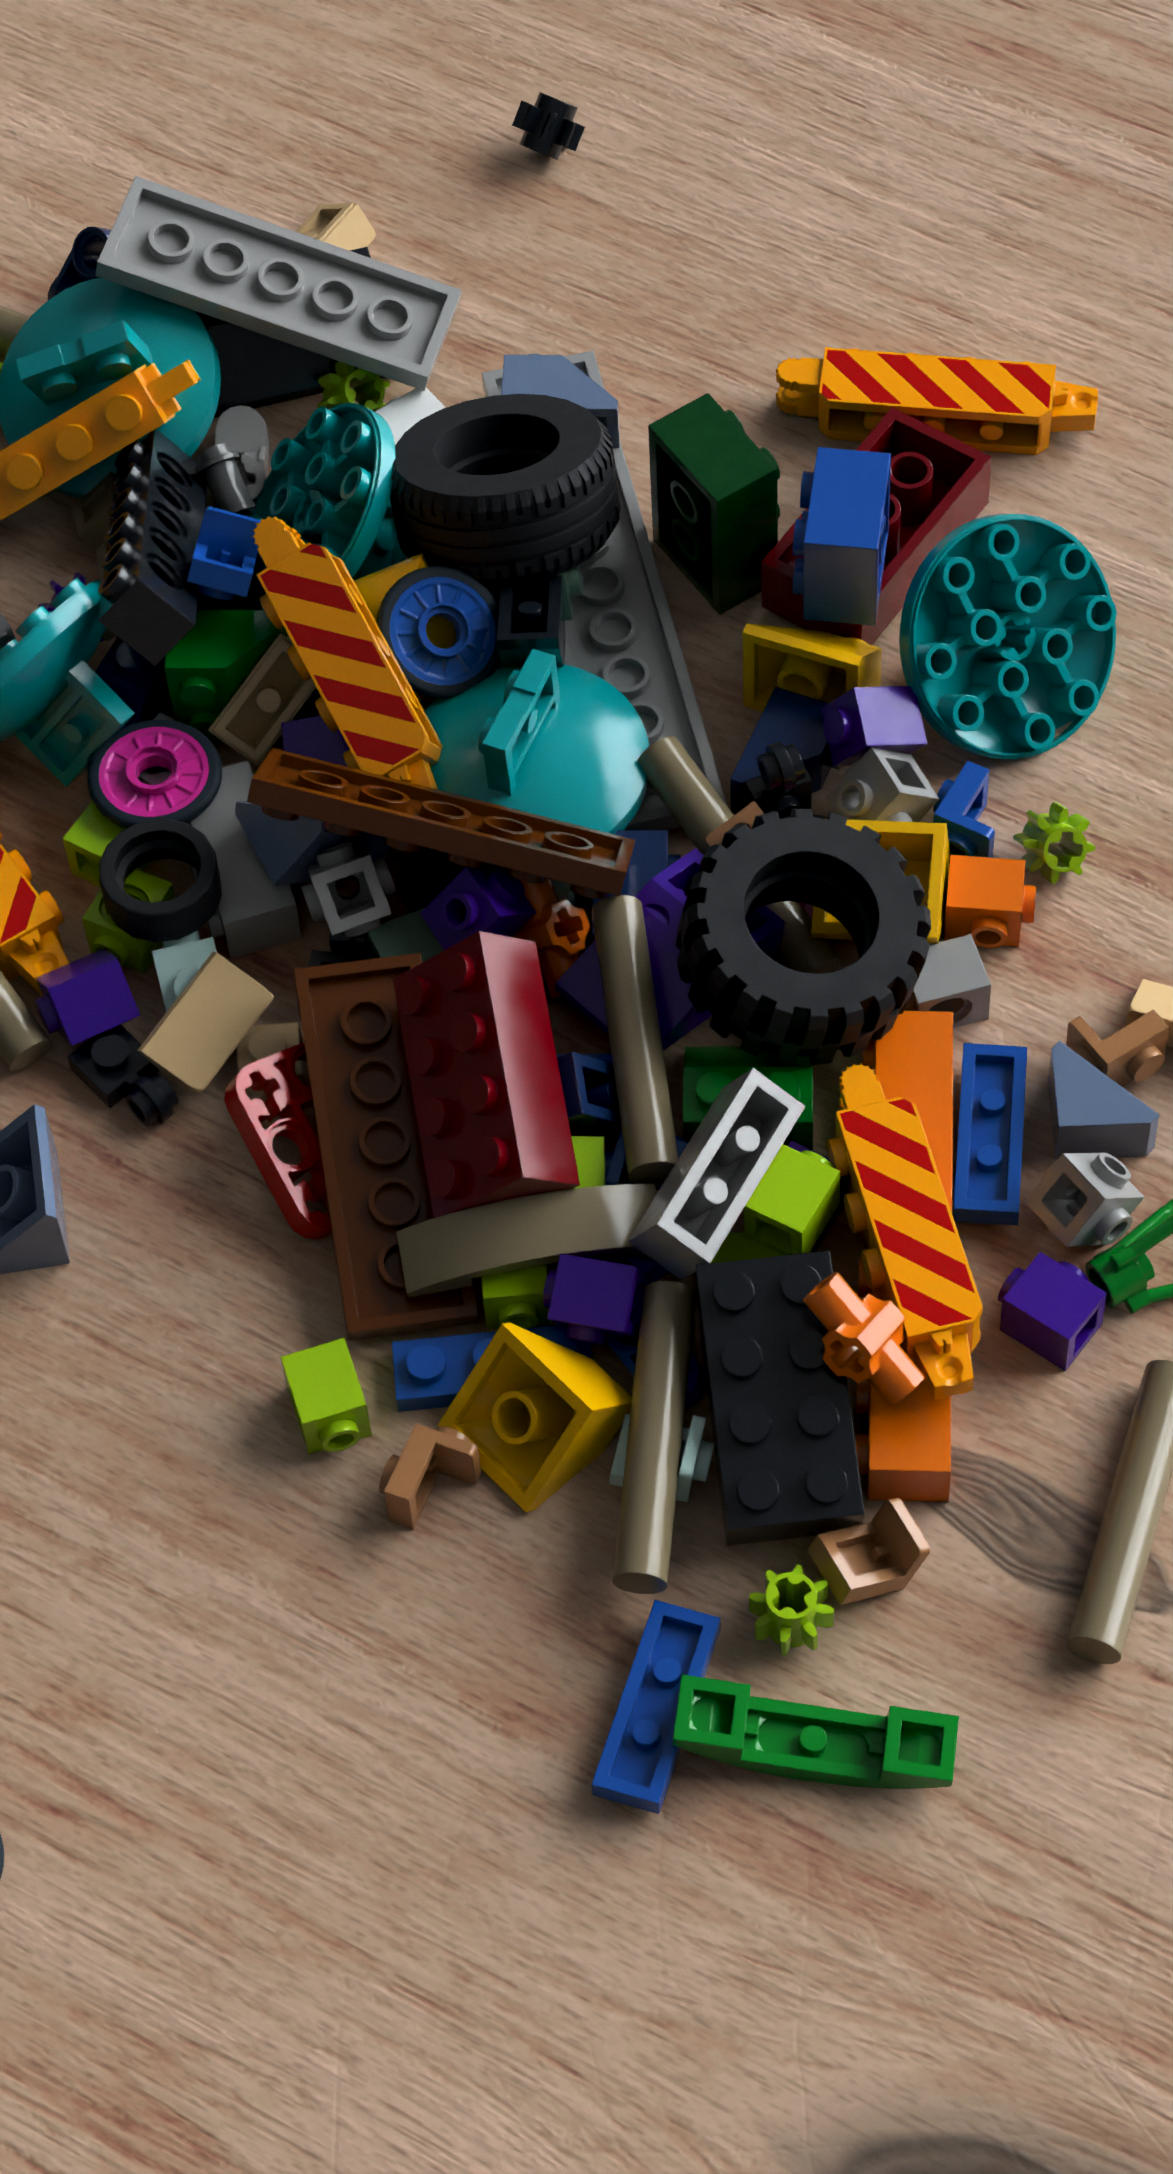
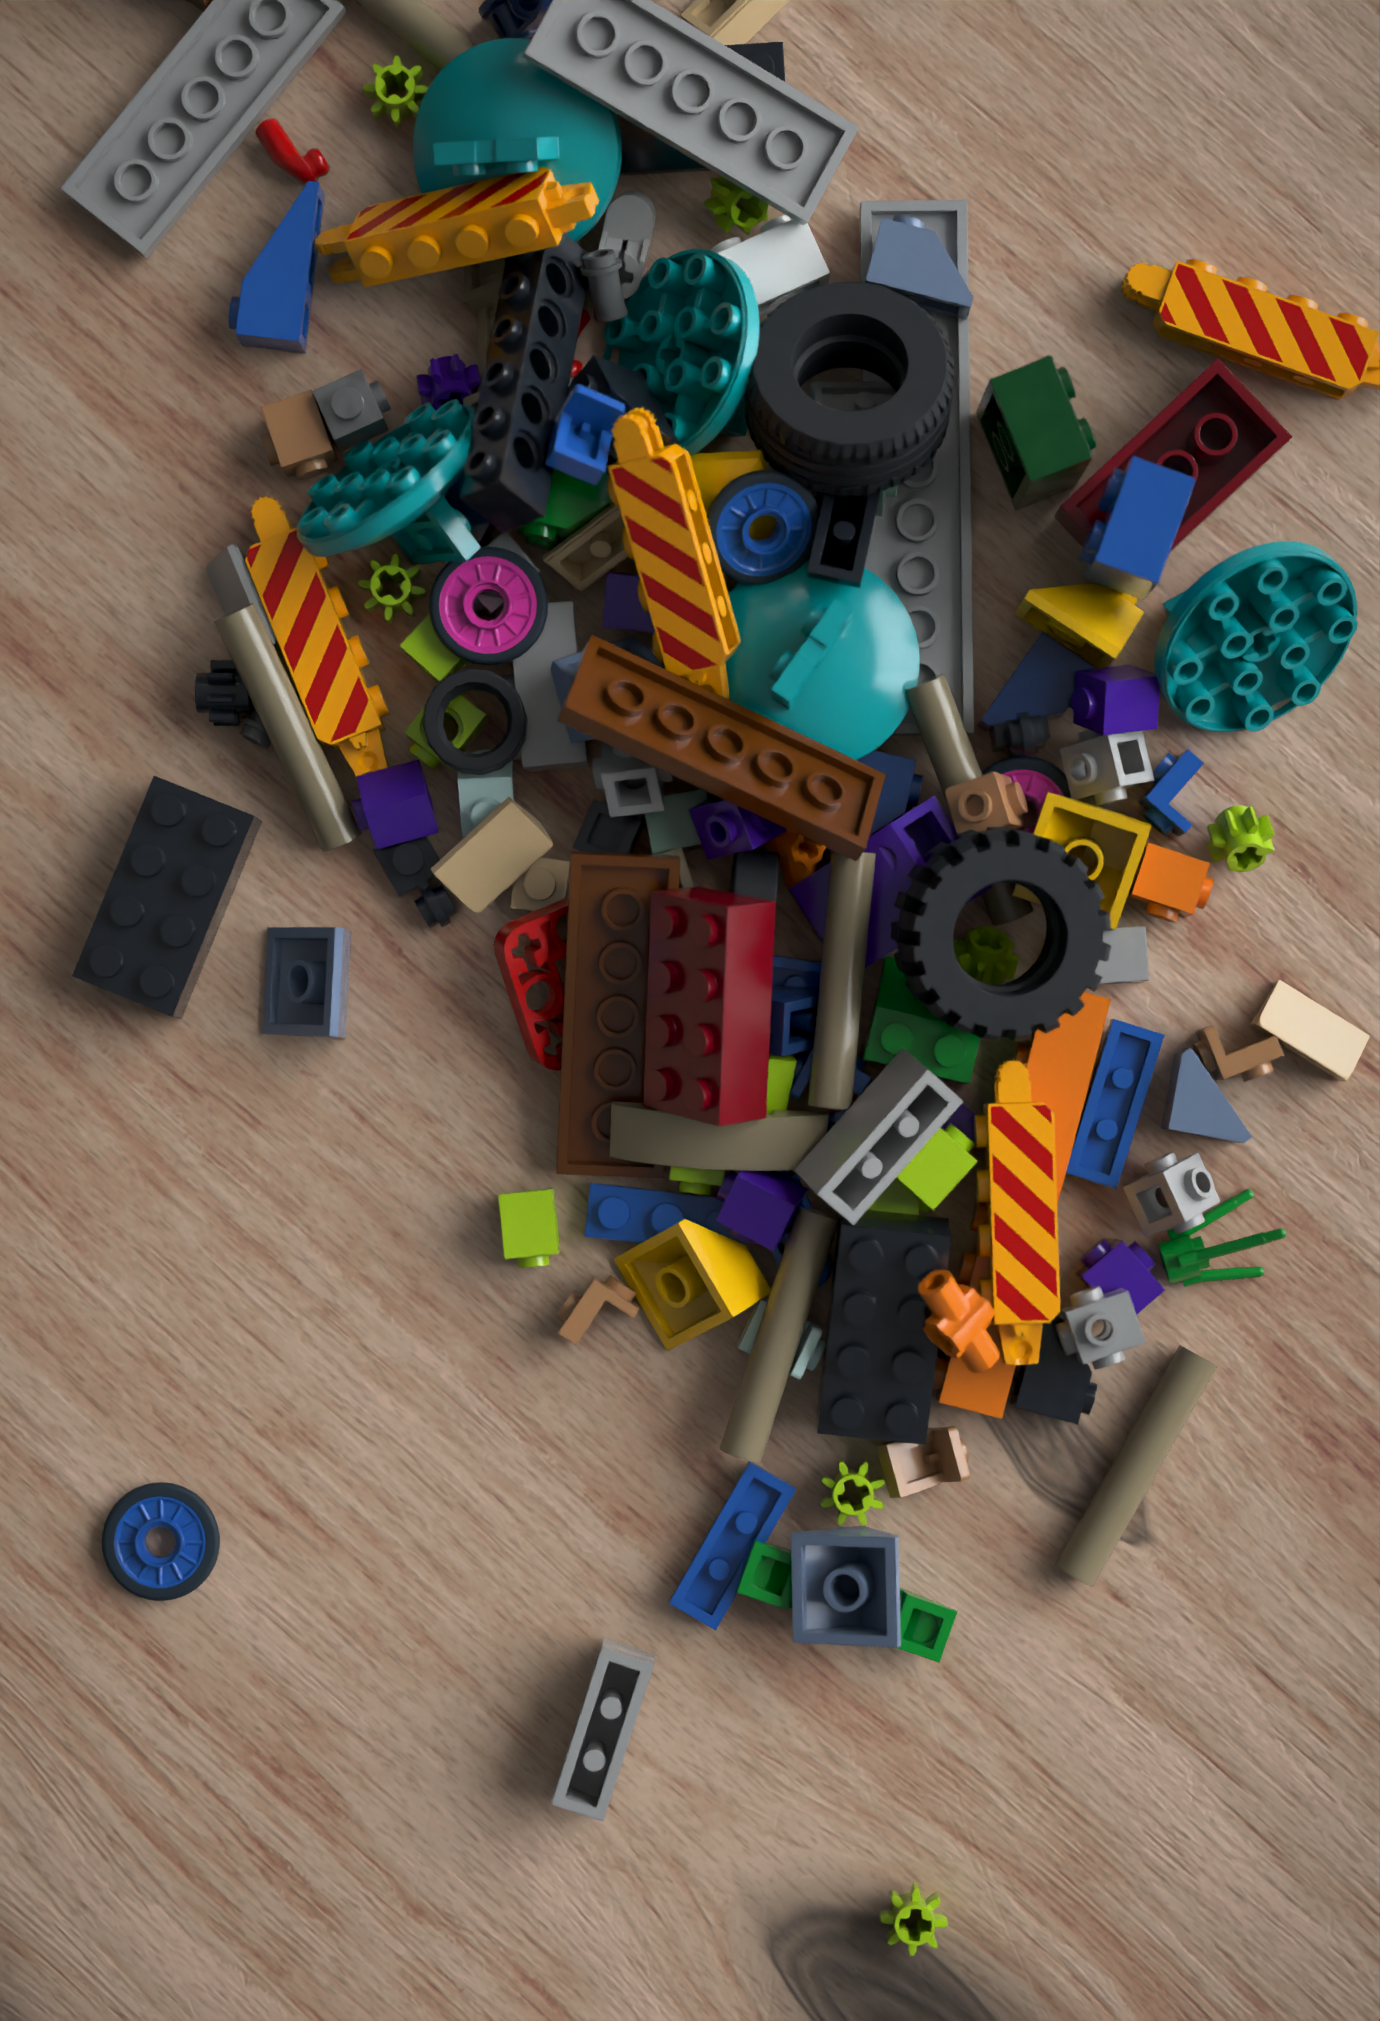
camera: 10 degrees right, 30 degrees up
none -> lime gear [358,554,427,624]
none -> light grey brick [551,1638,655,1821]
none -> sand blue slope [791,1526,901,1648]
none -> lime gear [879,1882,948,1956]
none -> black slope [1010,1314,1097,1425]
none -> light grey brick [1056,1286,1146,1369]

